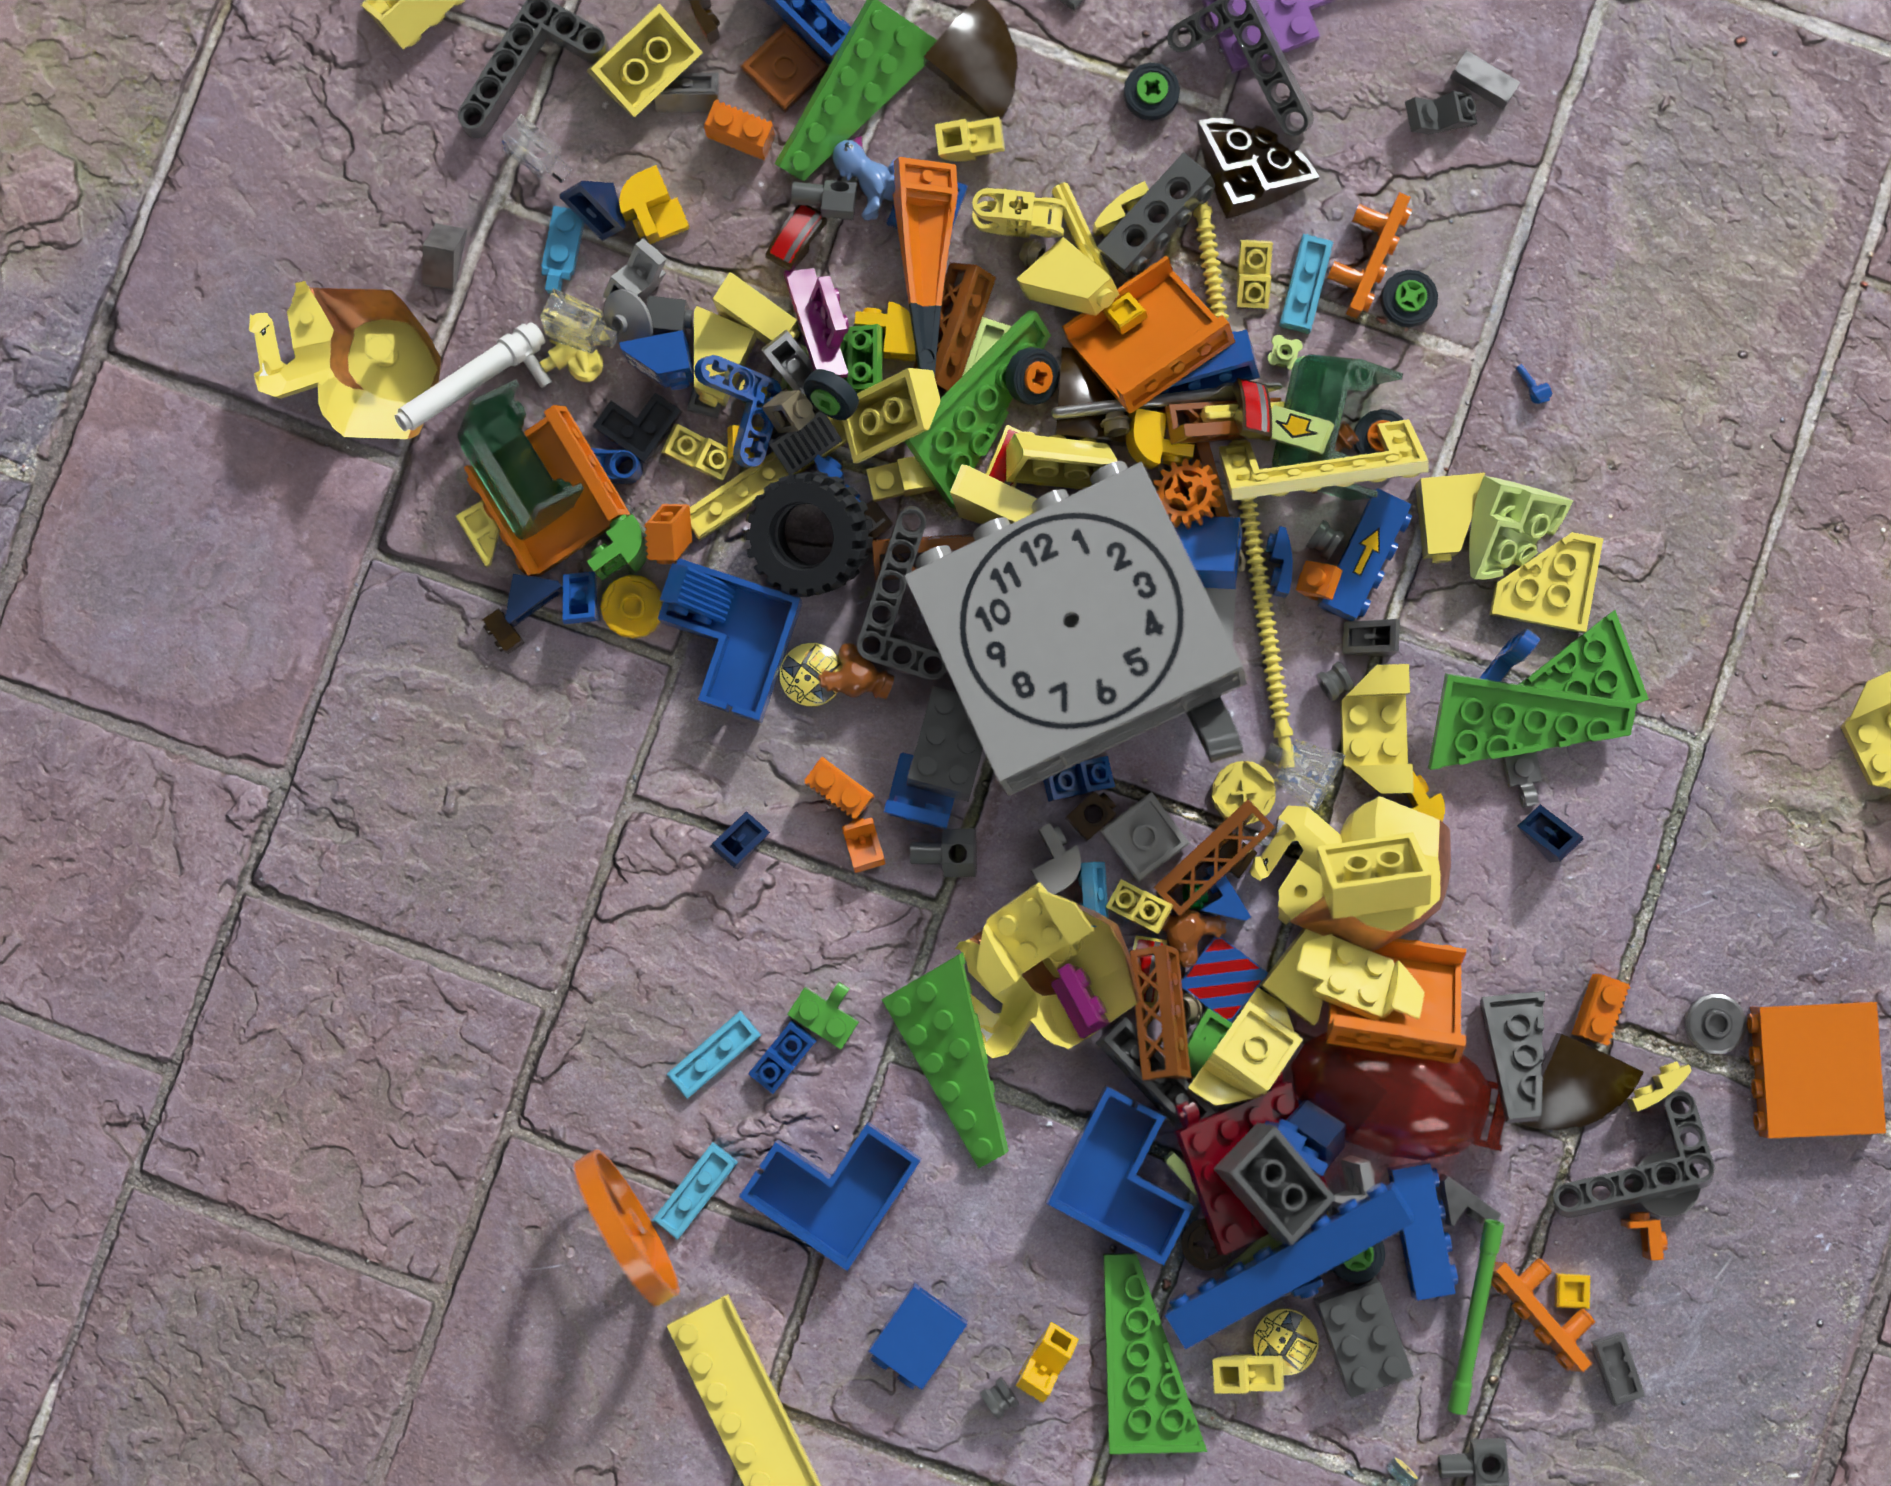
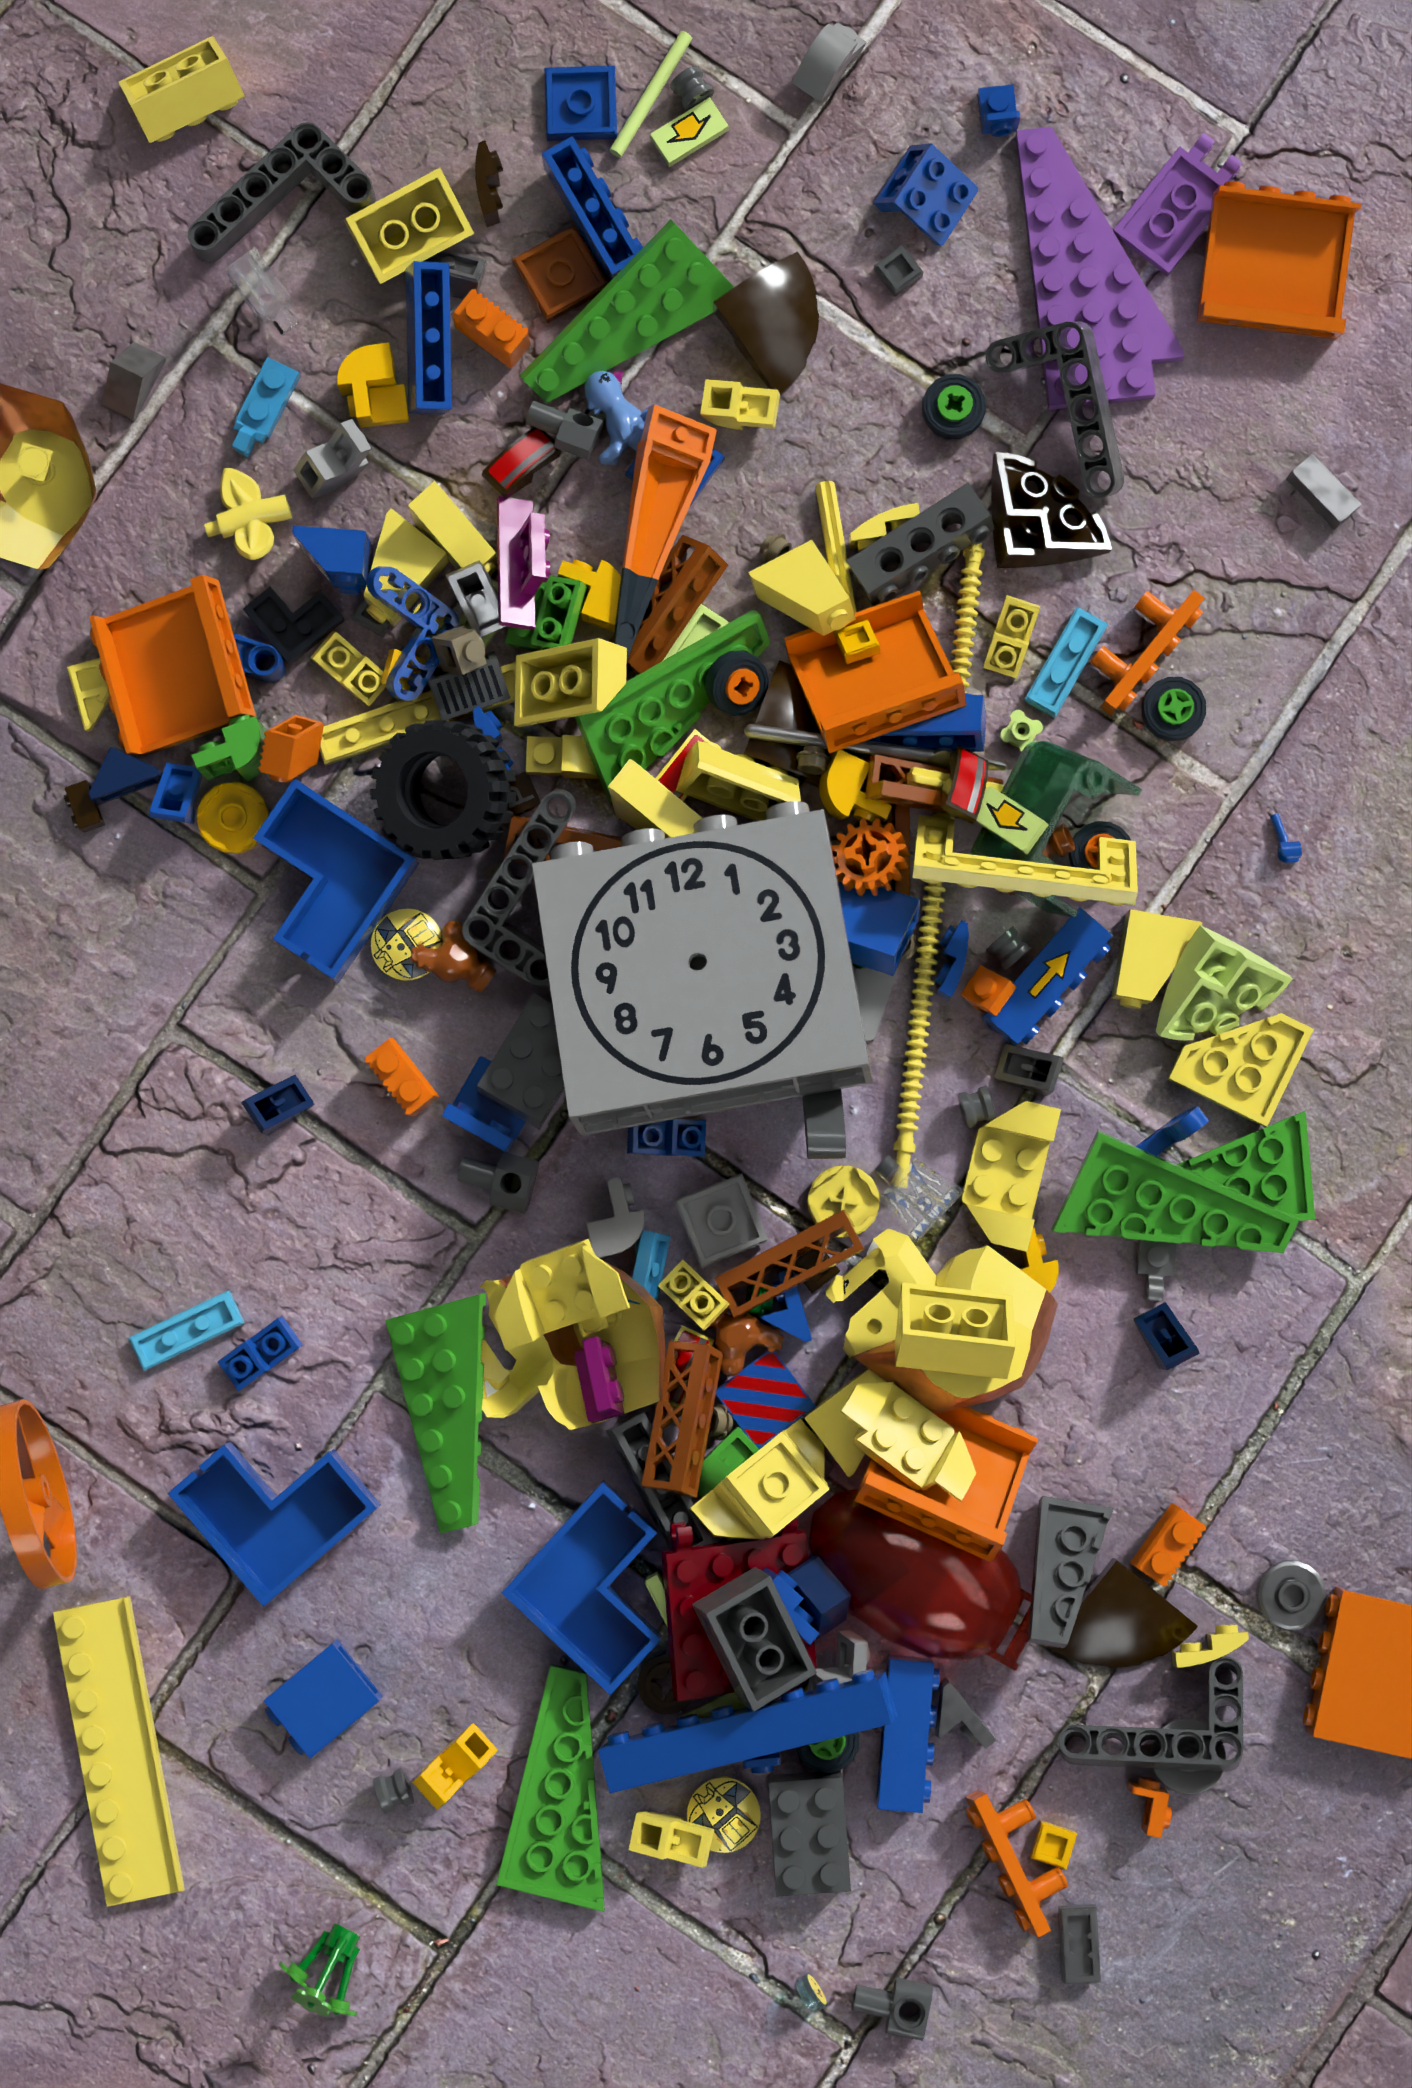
camera: 10 degrees right, 0 degrees up
white cylinder [394,322,552,431] -> none
clear green windscreen [457,379,584,541] -> none
clear torso [540,288,619,353] -> none
dark blue slope [559,180,625,241] -> none
light grey dish [604,289,653,345] -> none
dark grey brick [647,295,693,336] -> none
medium azure tile [652,1142,738,1240] -> none
blue brick [660,564,736,626] -> none
bright green plate [787,982,859,1049] -> none
black wheel [803,369,859,420] -> none
orange bracket [842,818,886,873] -> none
light yellow piece [972,188,1067,238] -> none
dark brown brick [1065,791,1117,842] -> none
dark grey slope [1405,91,1478,134] -> none
bright green piece [1447,1219,1504,1415] -> none
none -> blue brick [406,261,452,415]

